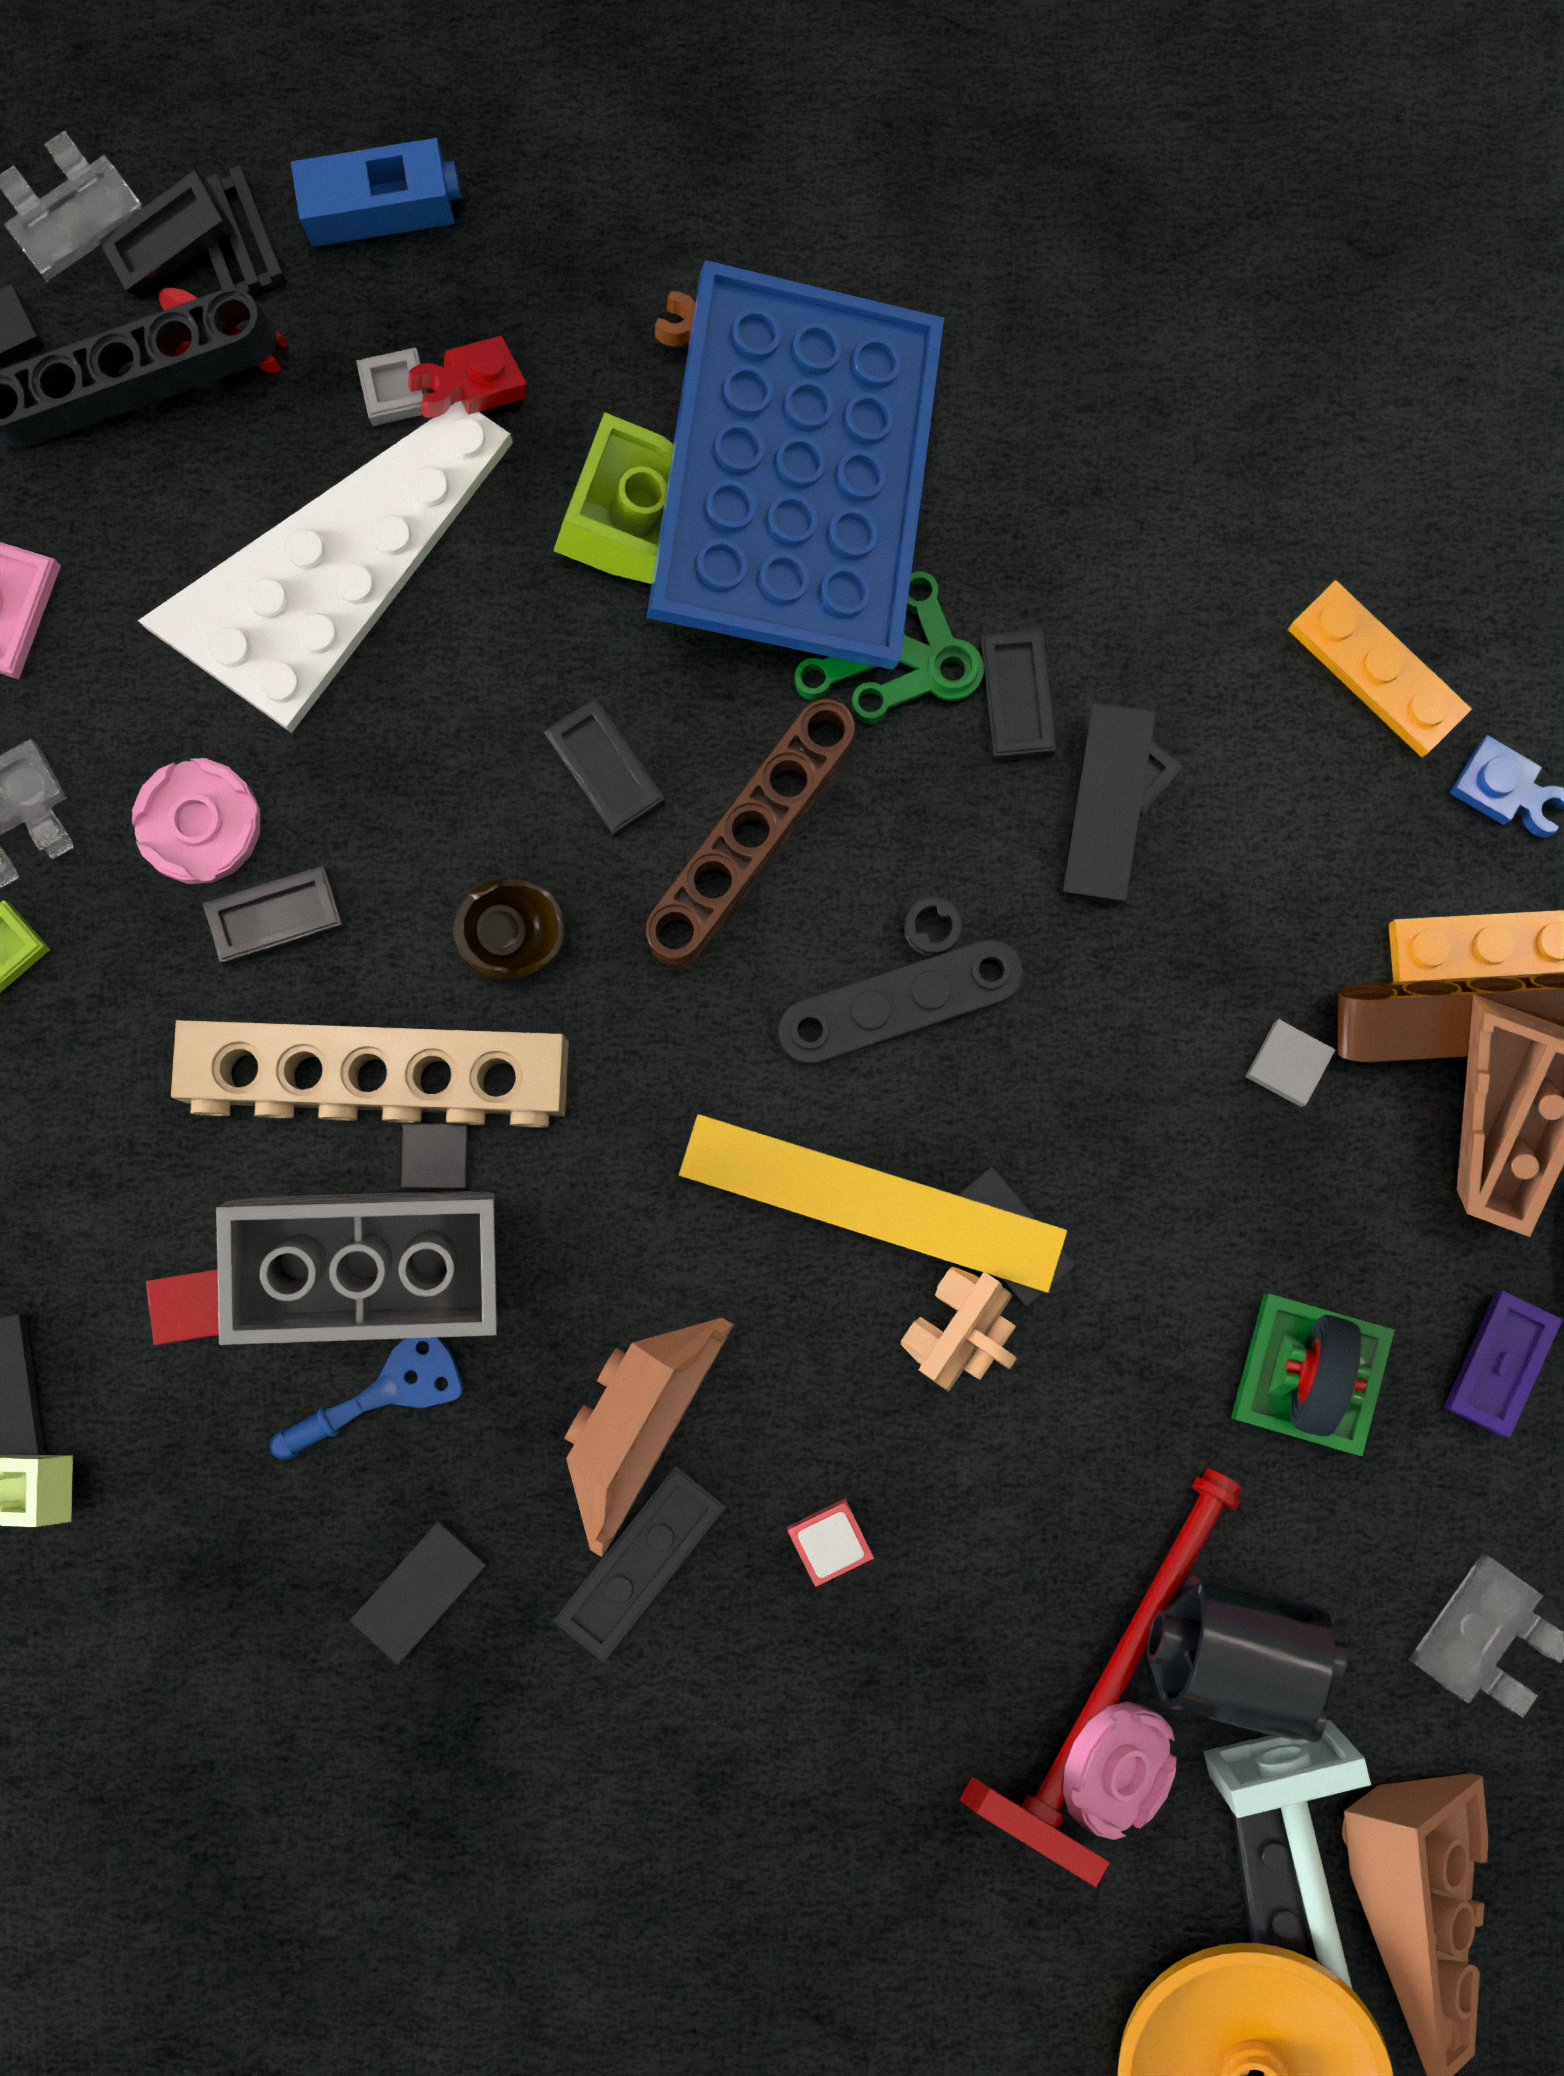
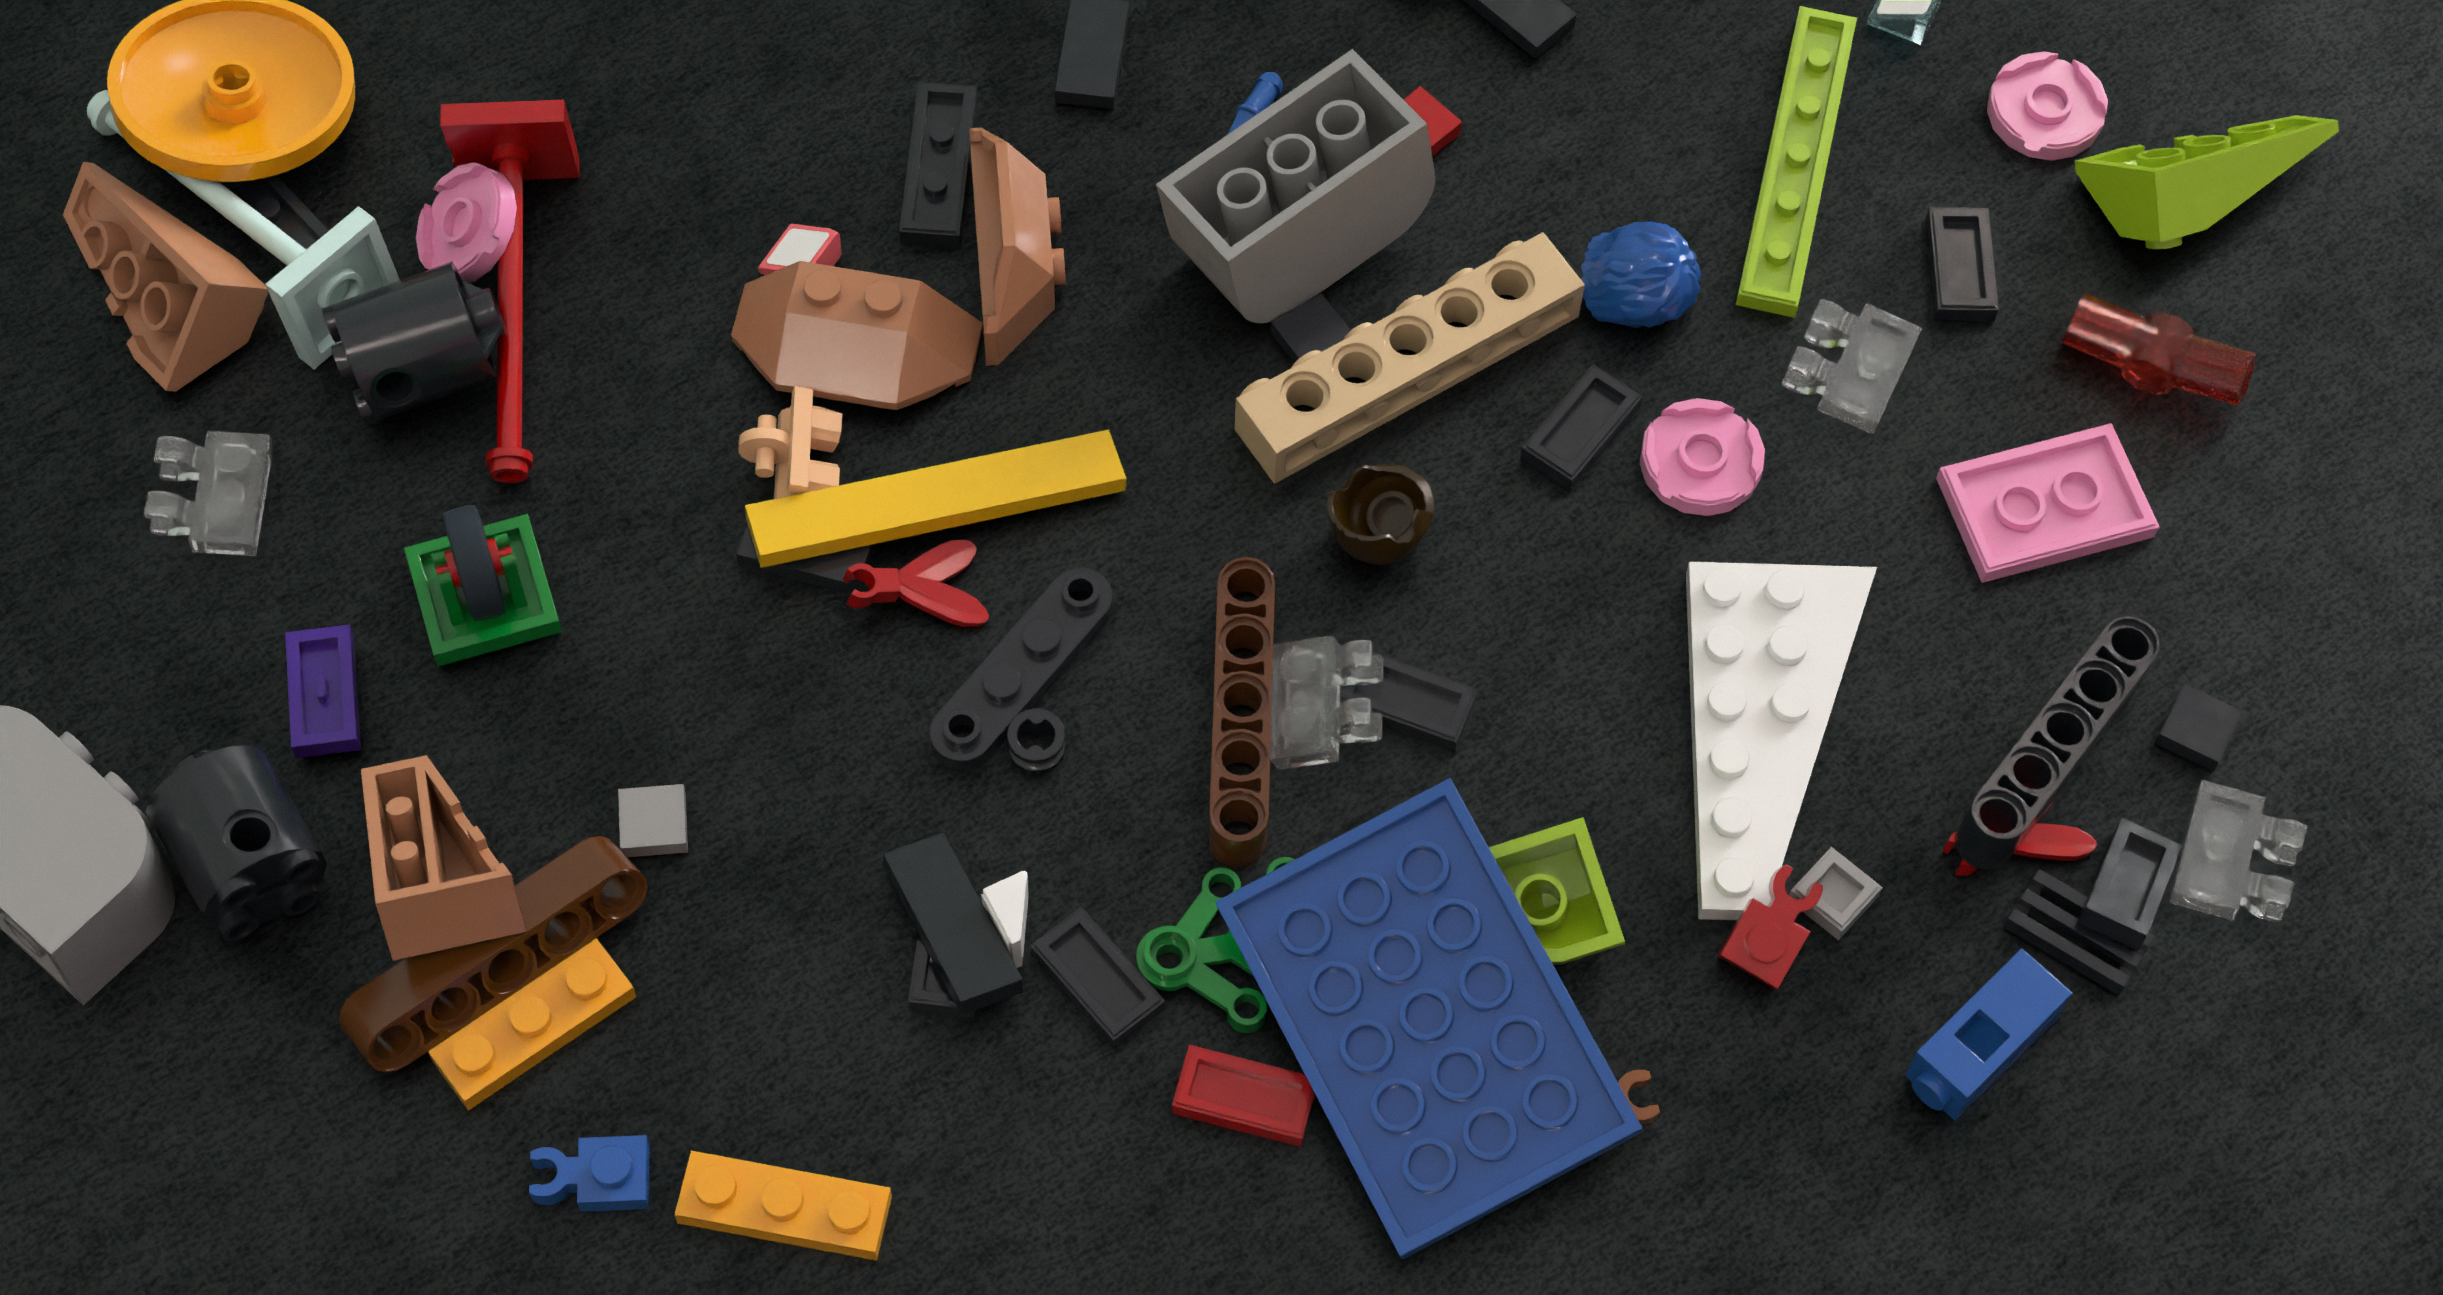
camera: 140 degrees right, 20 degrees down
none -> nougat wedge [731,261,983,410]
none -> red piece [842,540,989,627]
none -> white slope [981,871,1028,968]
none -> red tile [1171,1045,1315,1147]
none -> clear plate [1270,635,1383,770]
none -> blue hair [1581,222,1701,328]

